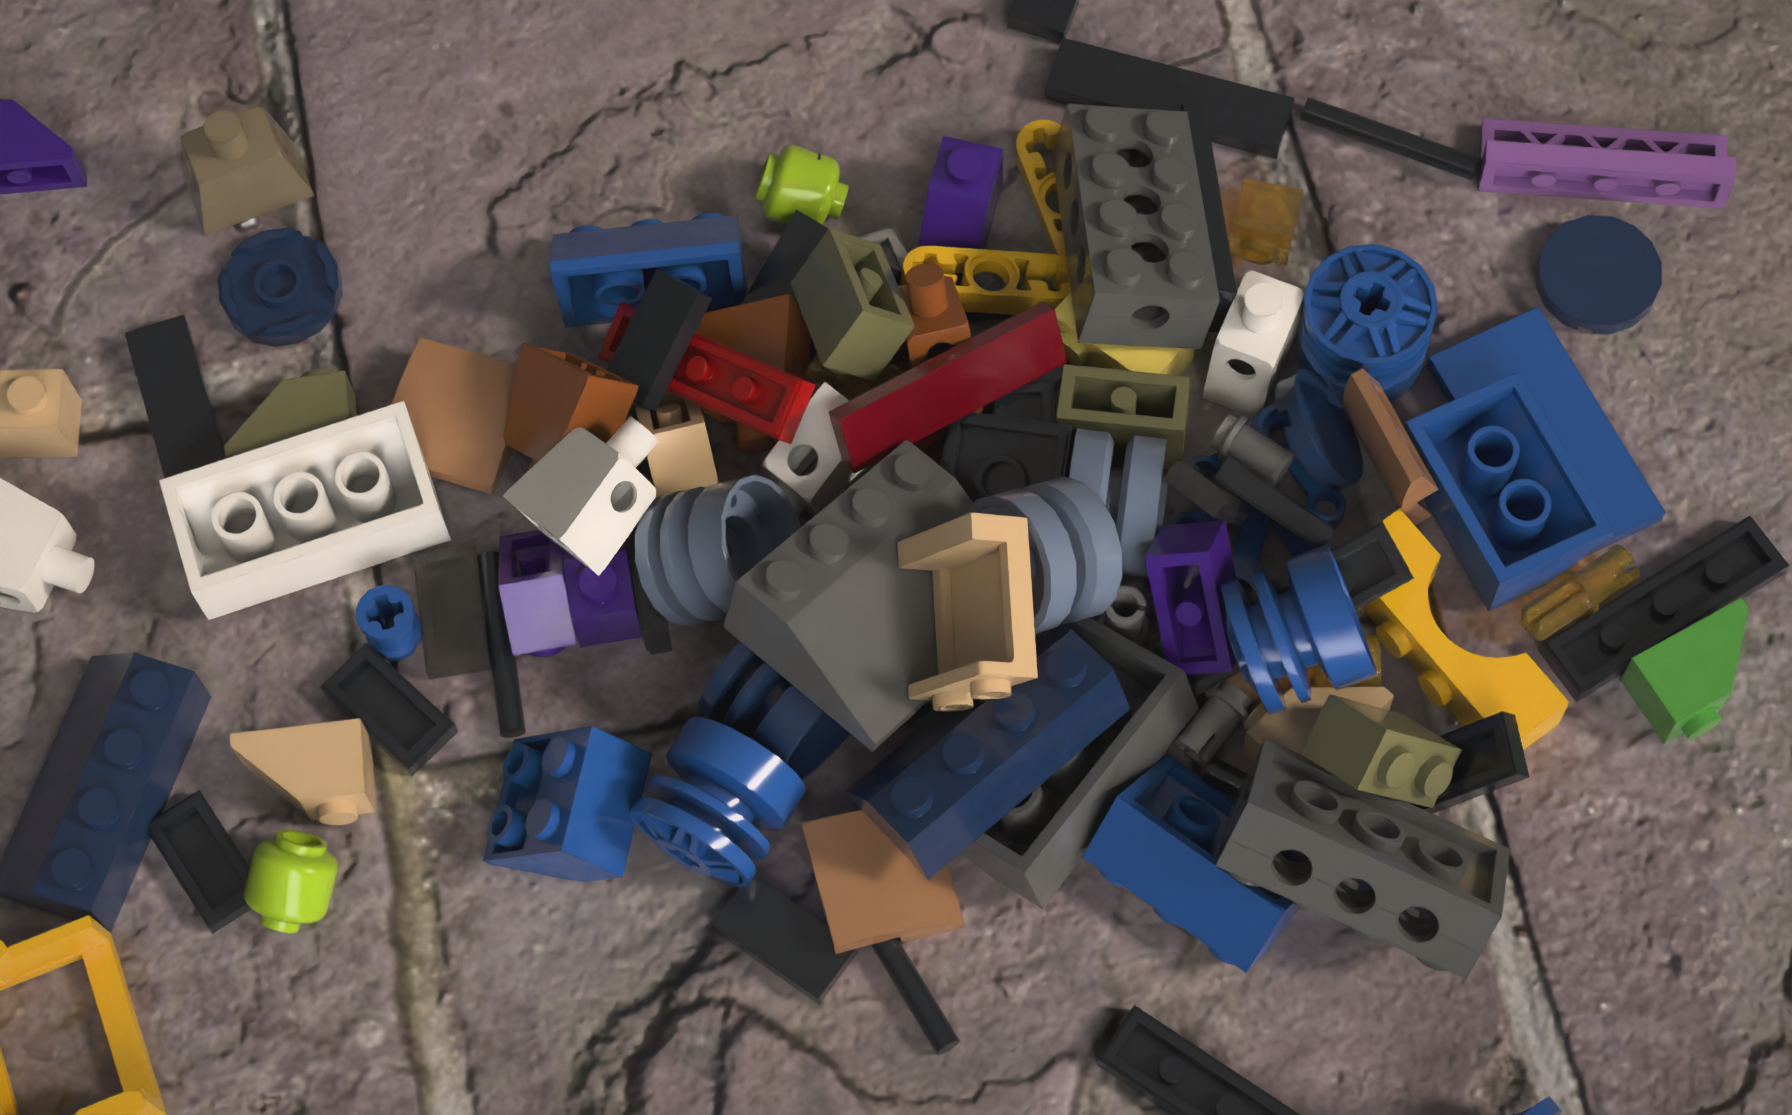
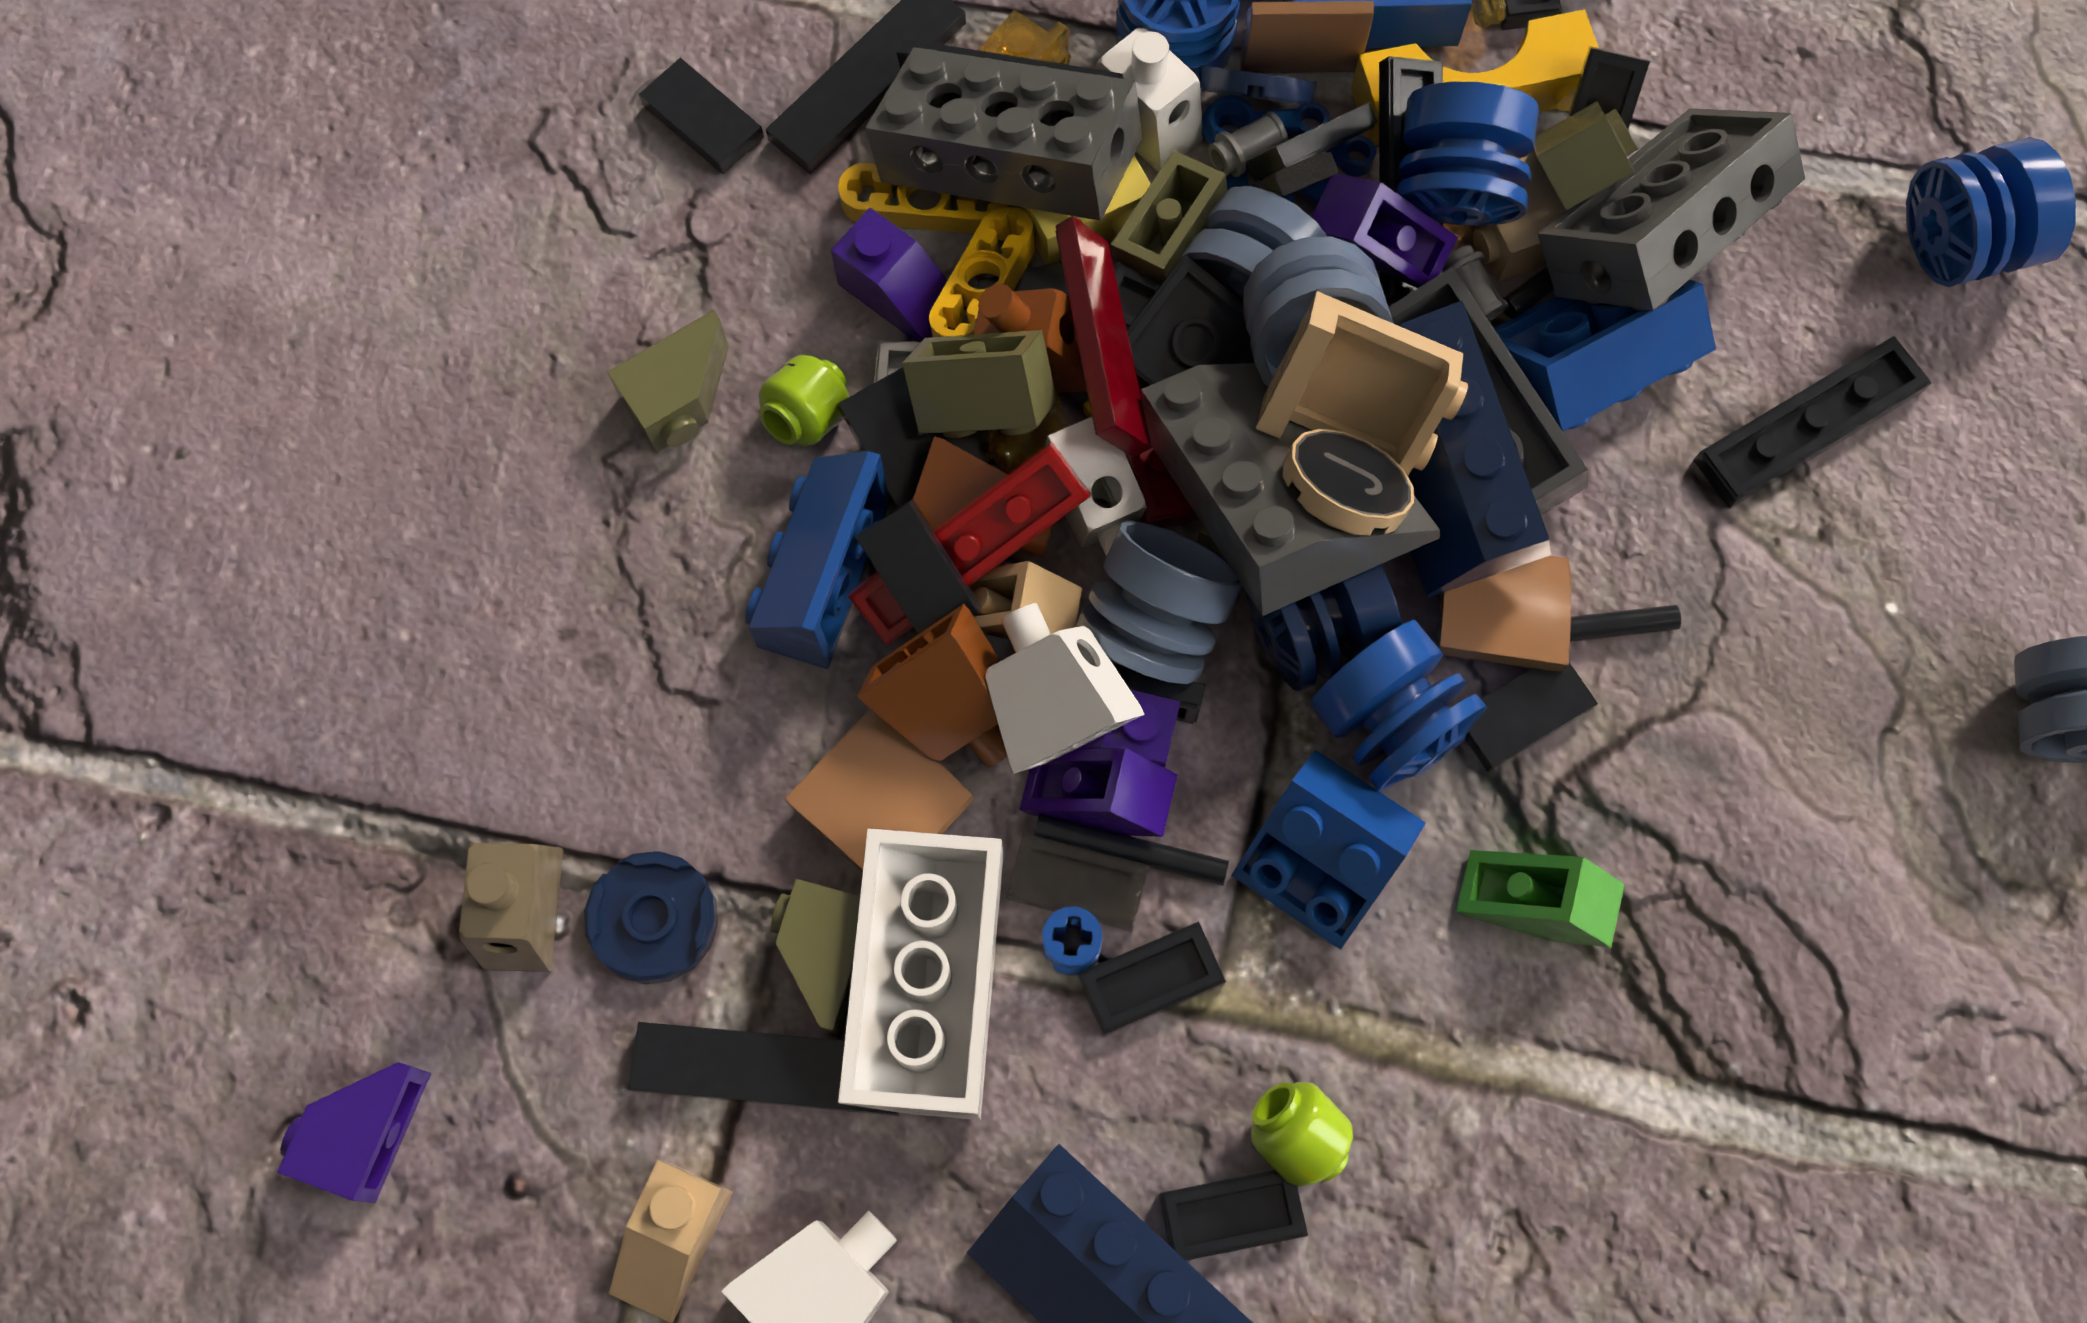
camera: 70 degrees left, 5 degrees up
tan slope [230,718,376,825] -> none
none -> olive slope [607,310,729,453]
none -> tile [1283,429,1414,535]
none -> bright green slope [1456,850,1625,947]

